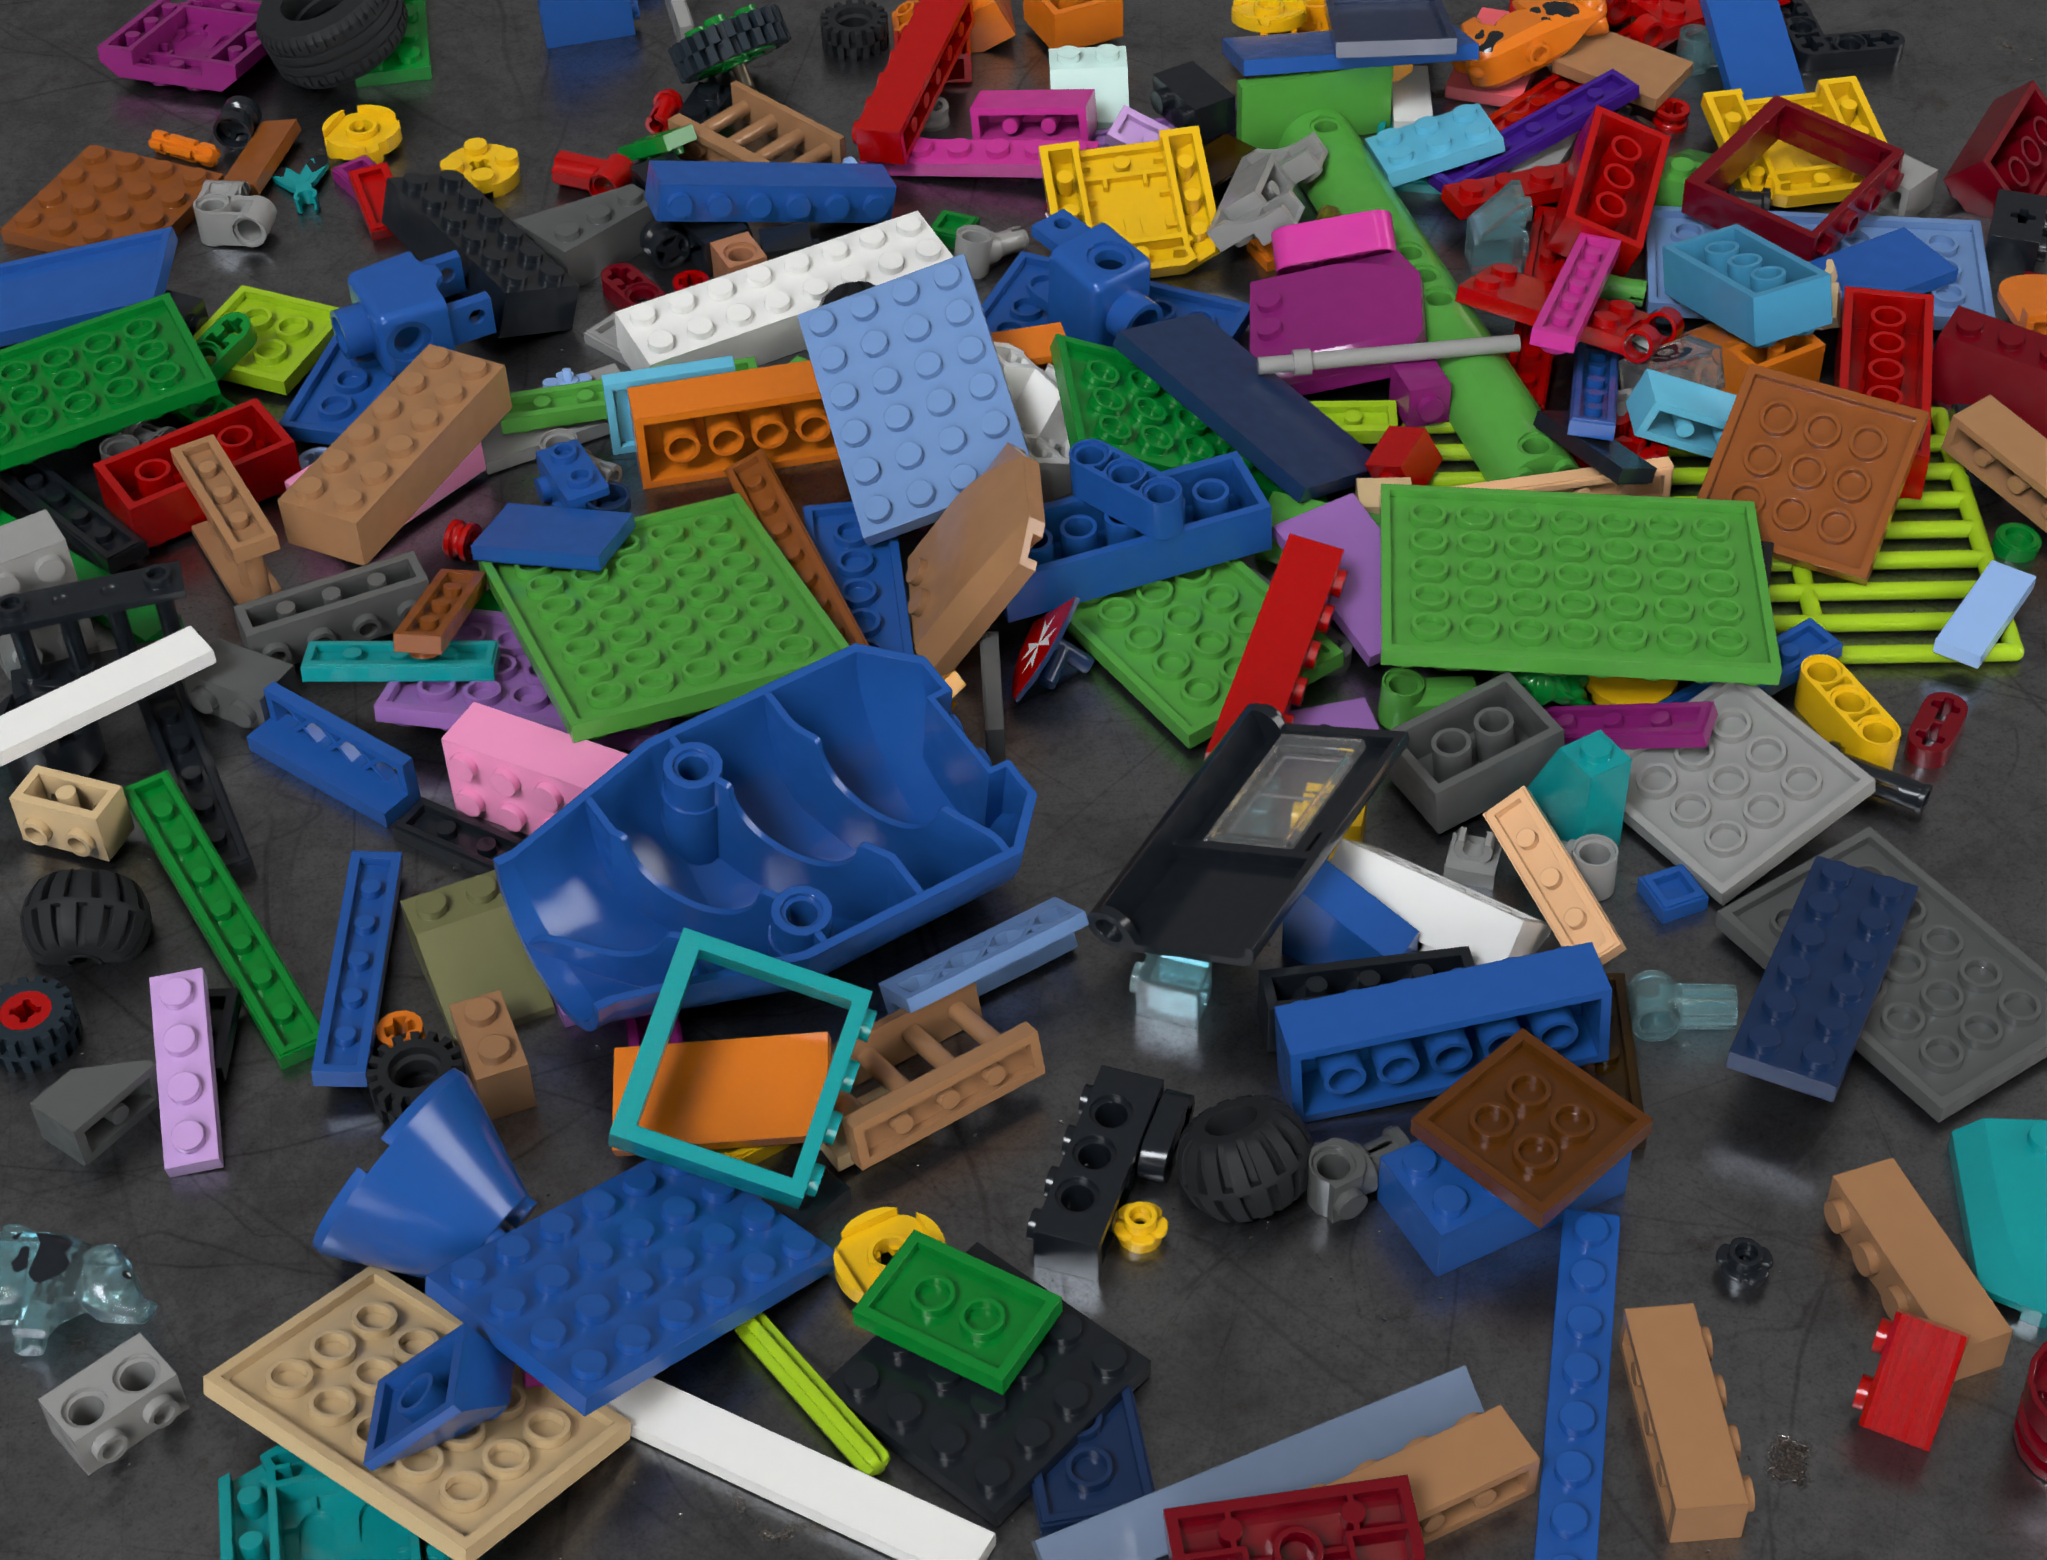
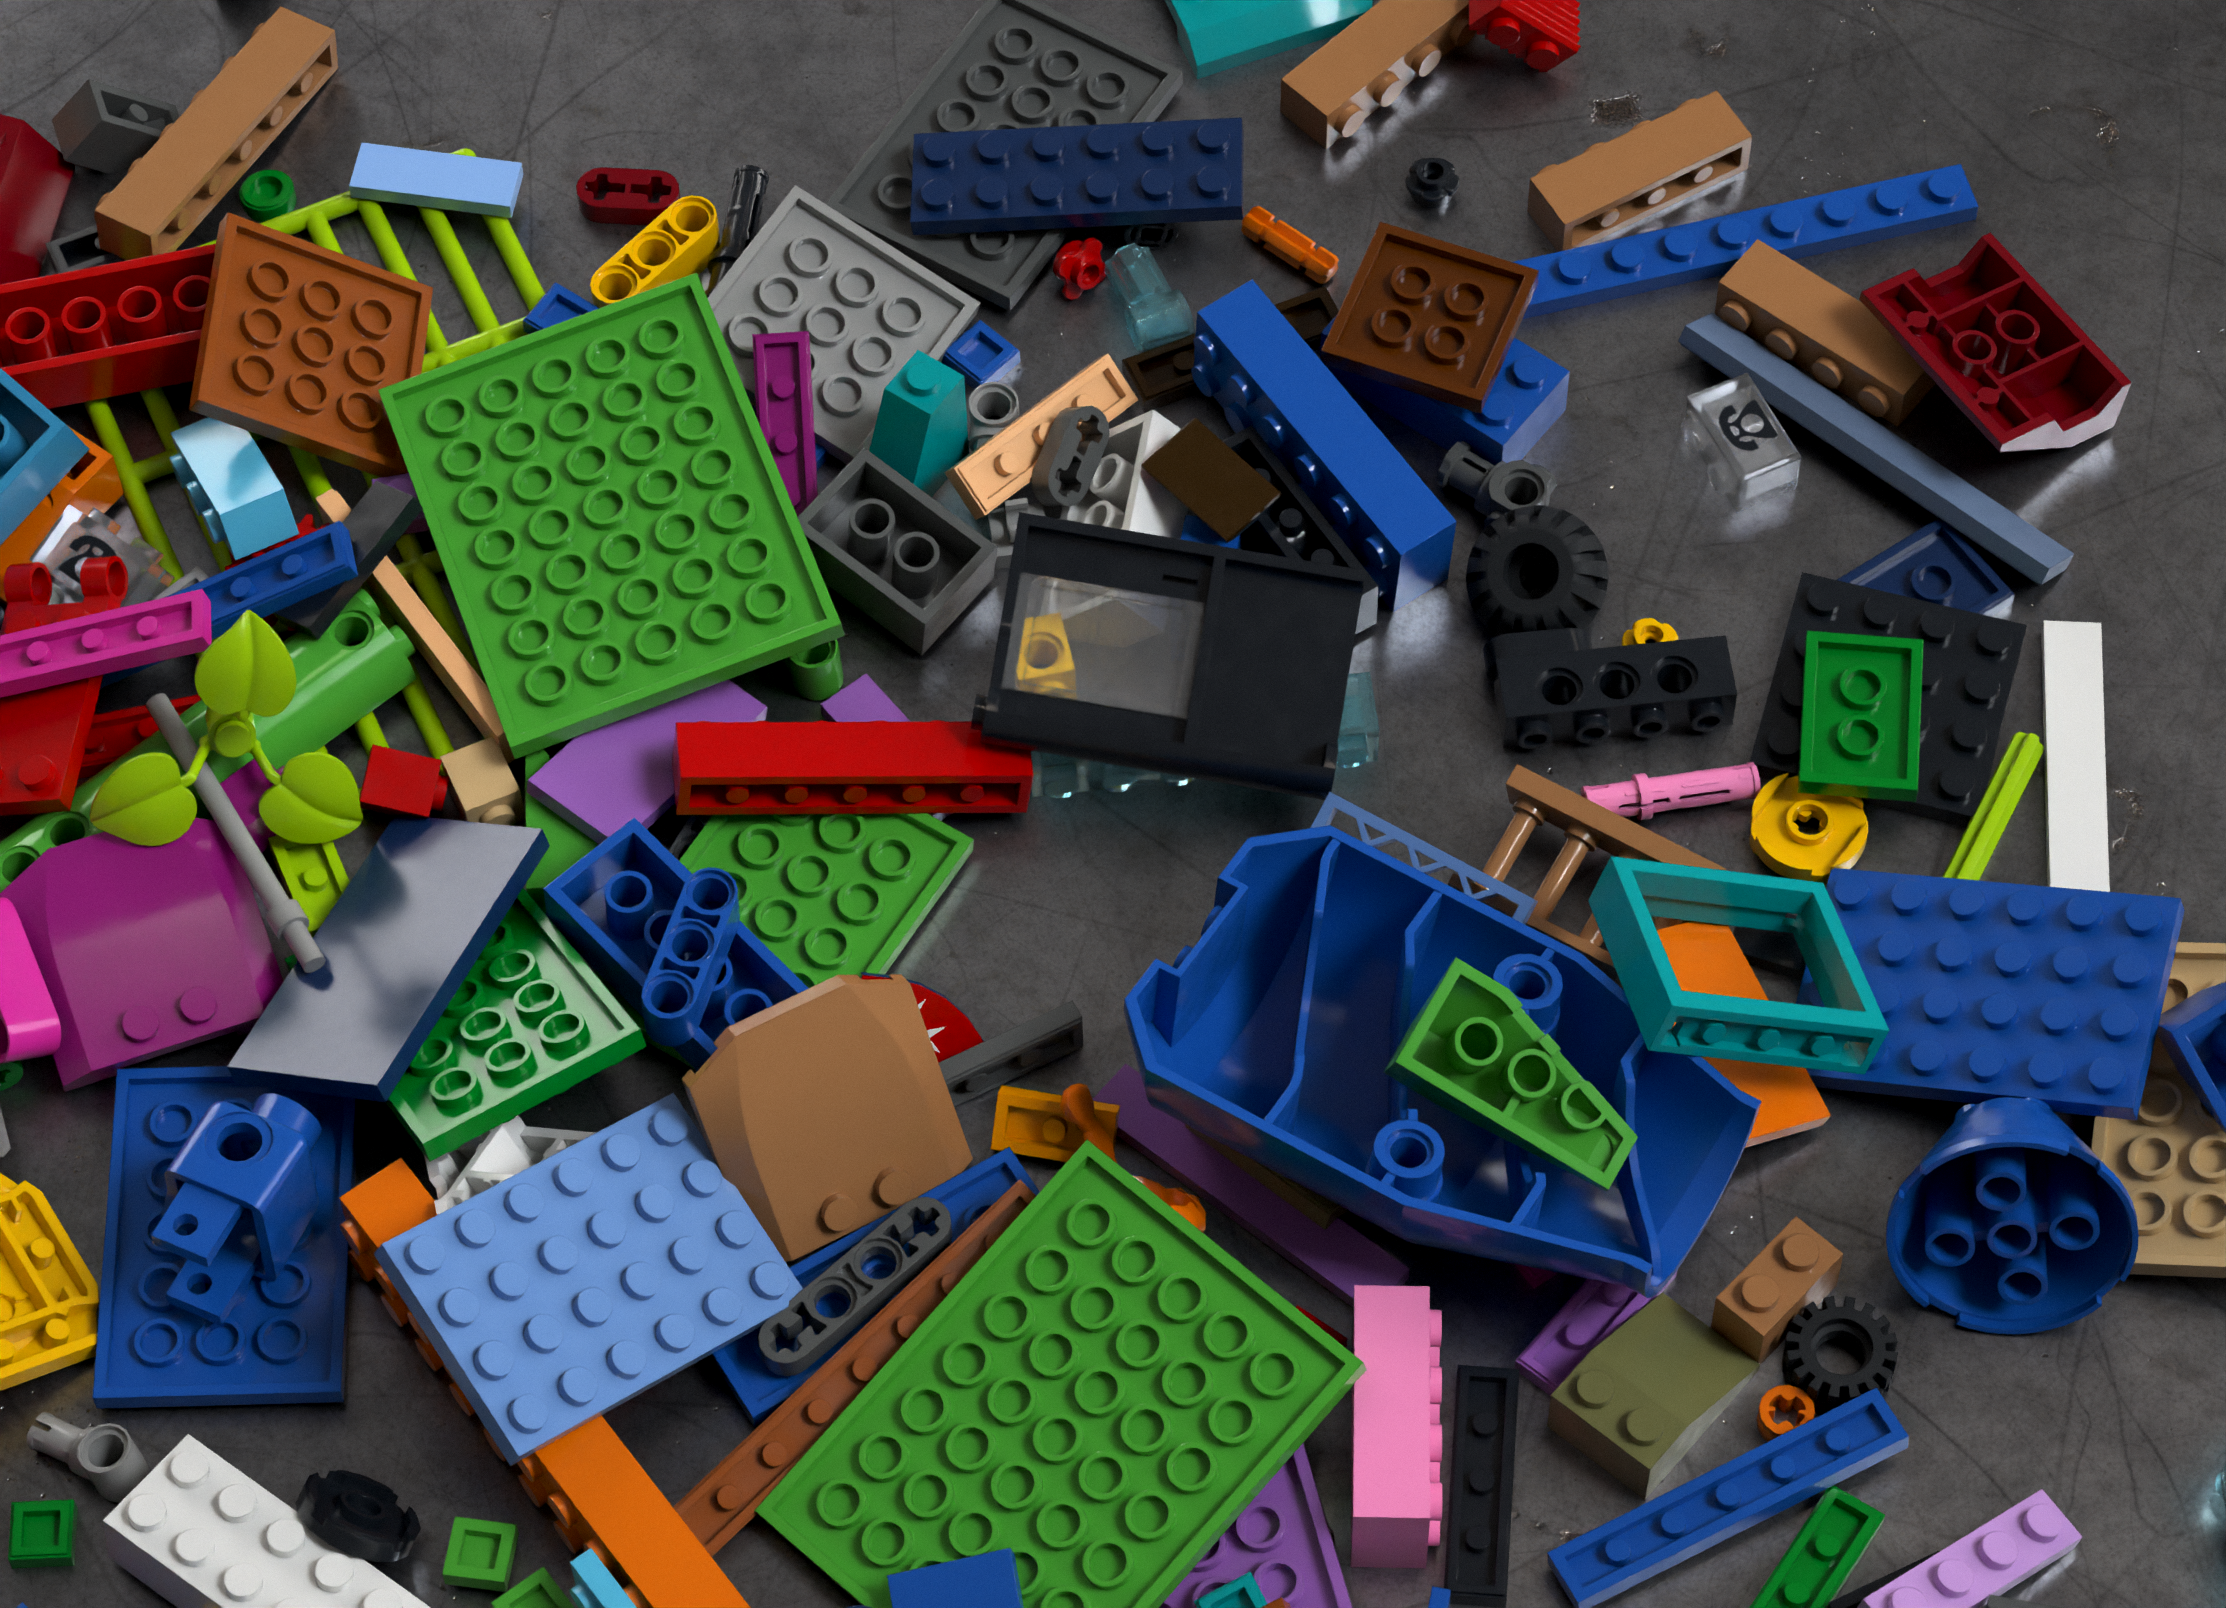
camera: 115 degrees left, 15 degrees up
none -> lime plant [90,610,363,846]
none -> dark grey beam [758,1197,952,1376]
none -> dark grey beam [1031,406,1110,507]
none -> red plate [1053,238,1109,300]
none -> dark brown piece [1141,418,1281,543]
none -> orange axle [1241,206,1339,284]
none -> bright green wedge [1383,957,1638,1191]
none -> bright pink pin [1581,762,1761,821]
none -> clear brick [1681,373,1801,513]

